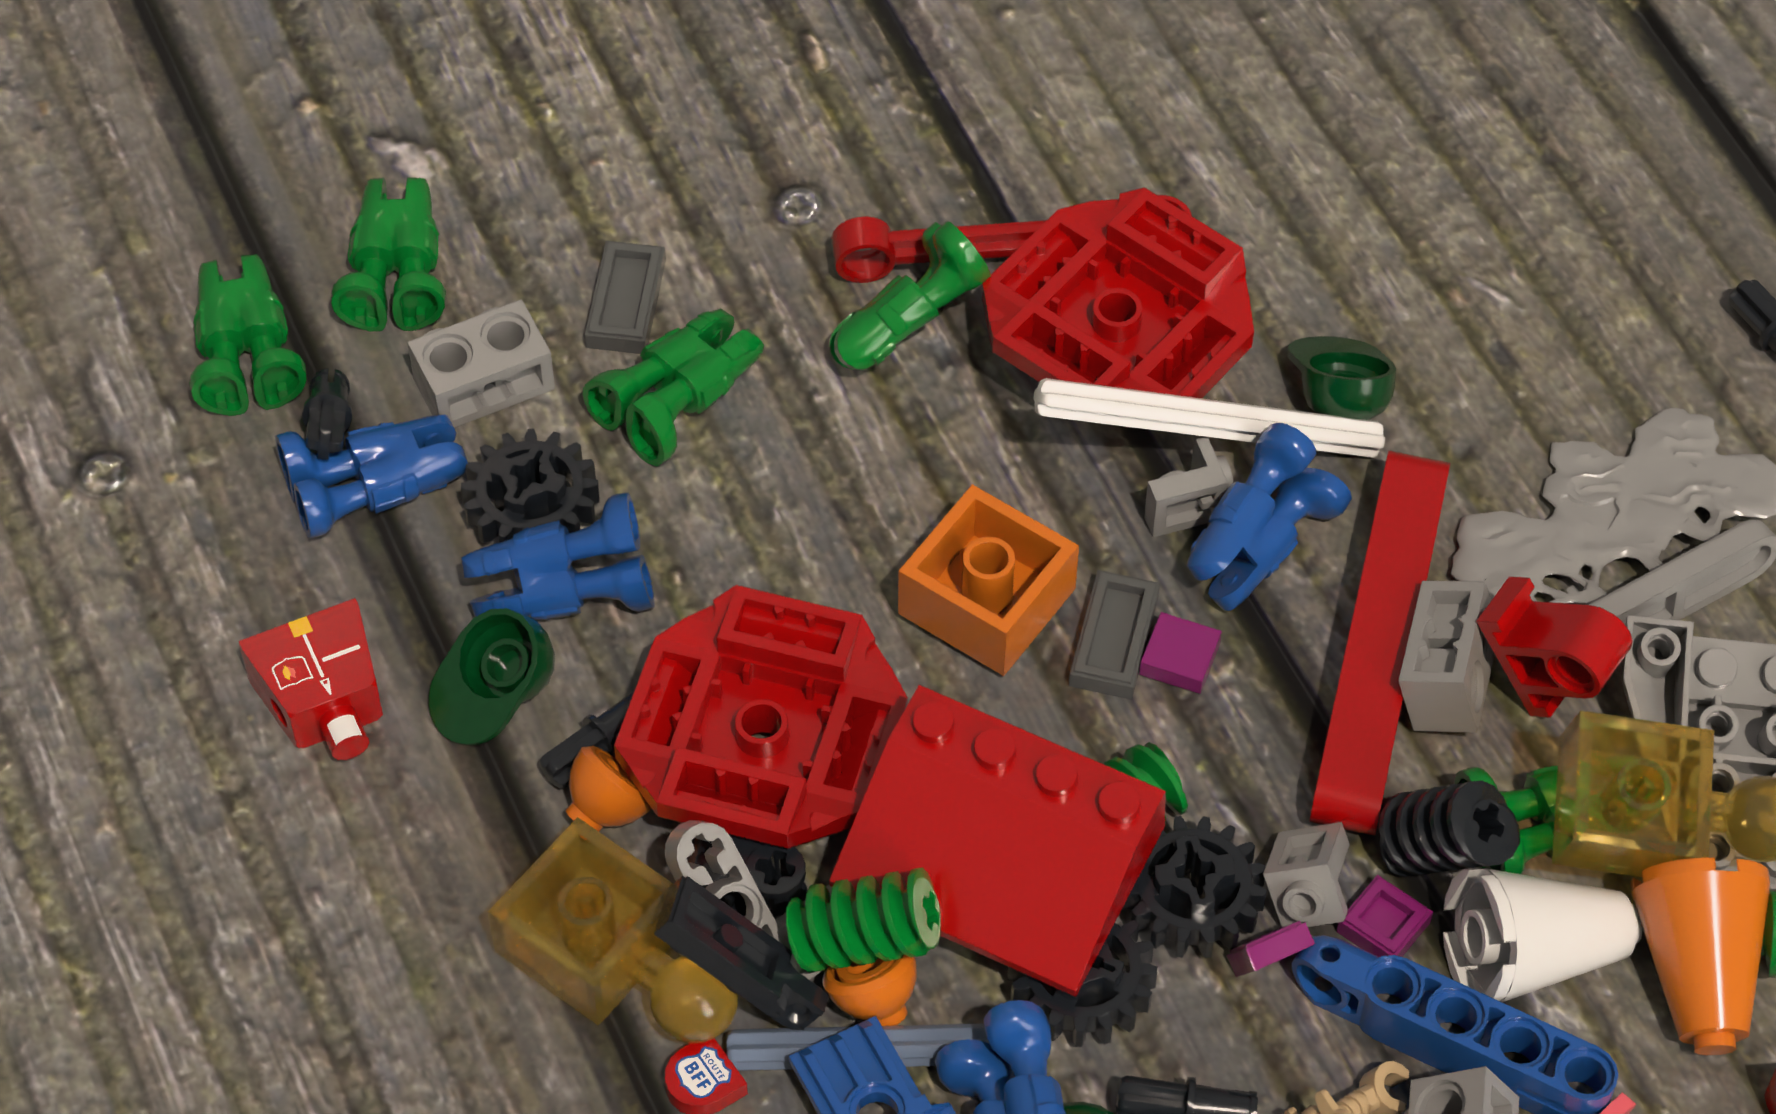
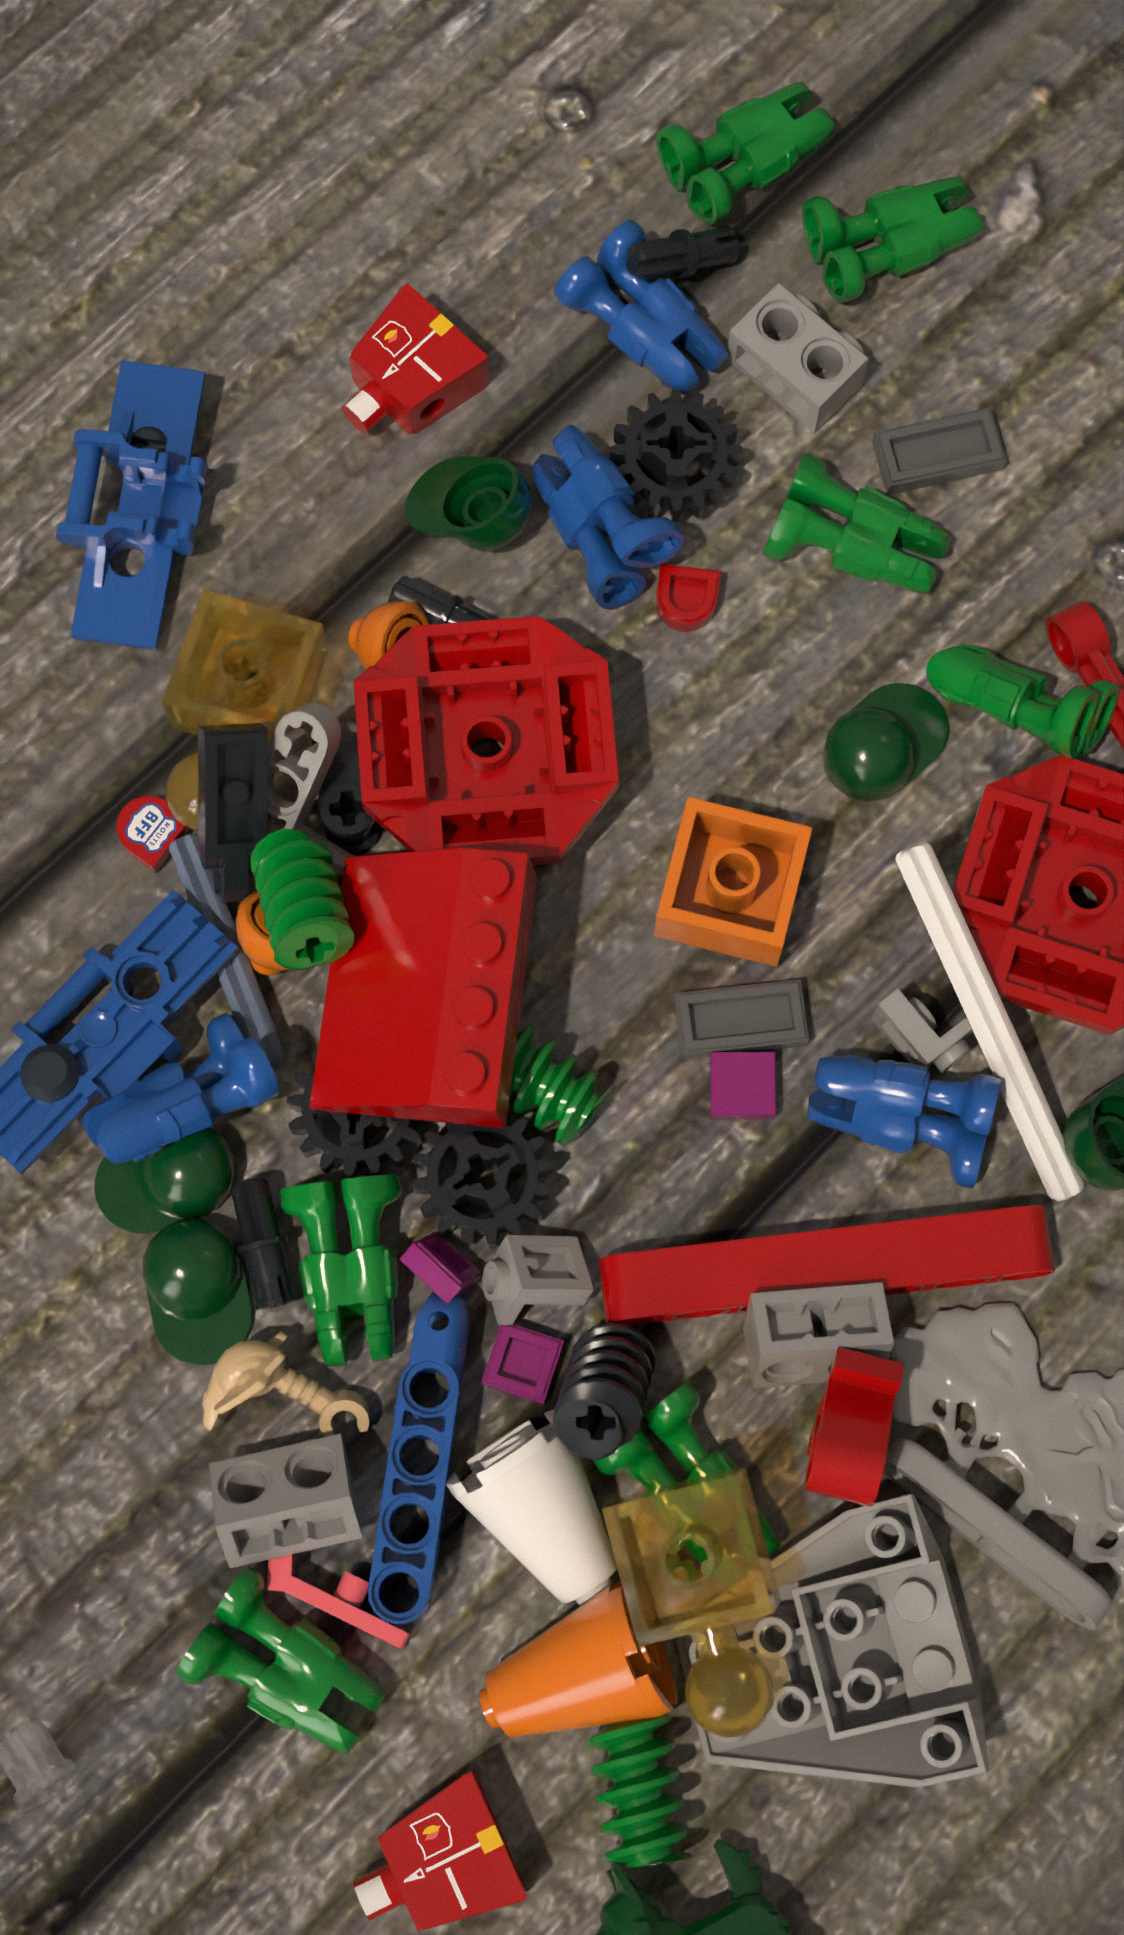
camera: 70 degrees right, 20 degrees up
none -> blue piece [56,360,208,651]
none -> green piece [280,1174,402,1367]
none -> red tile [656,564,721,632]
none -> dark green cap [822,683,948,802]

